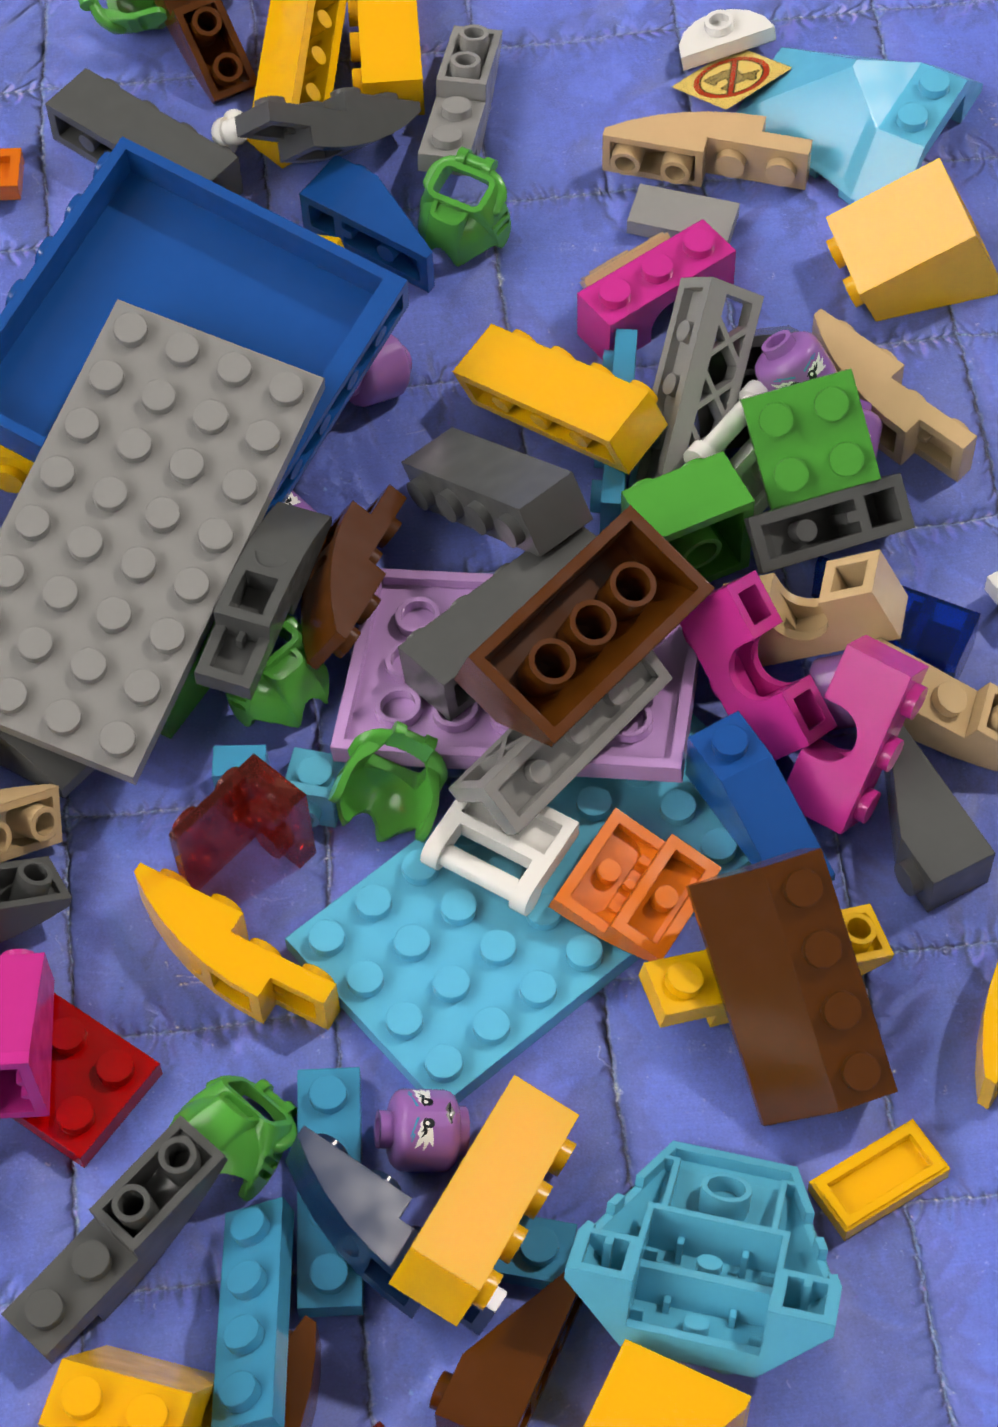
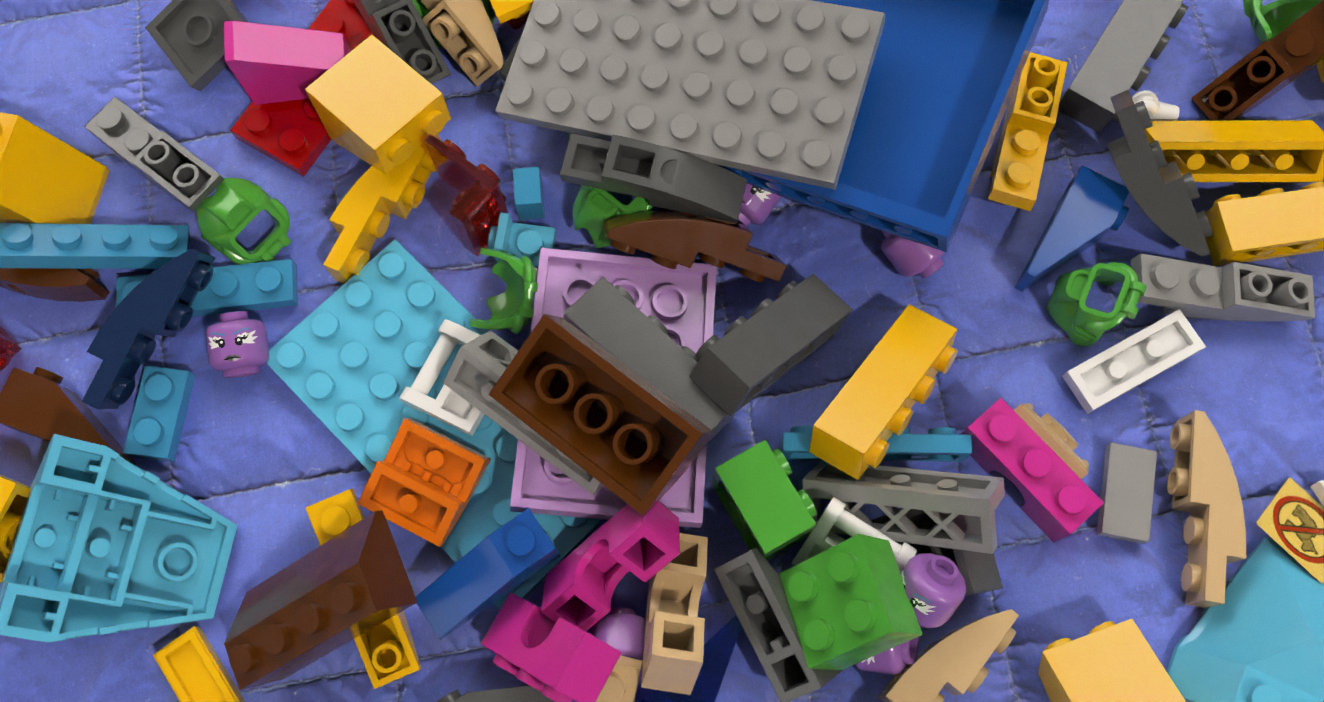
camera: 85 degrees right, 15 degrees up
yellow brick [388,1075,579,1327] -> none
none -> yellow slope [305,35,451,175]
none -> white plate [1062,309,1206,414]

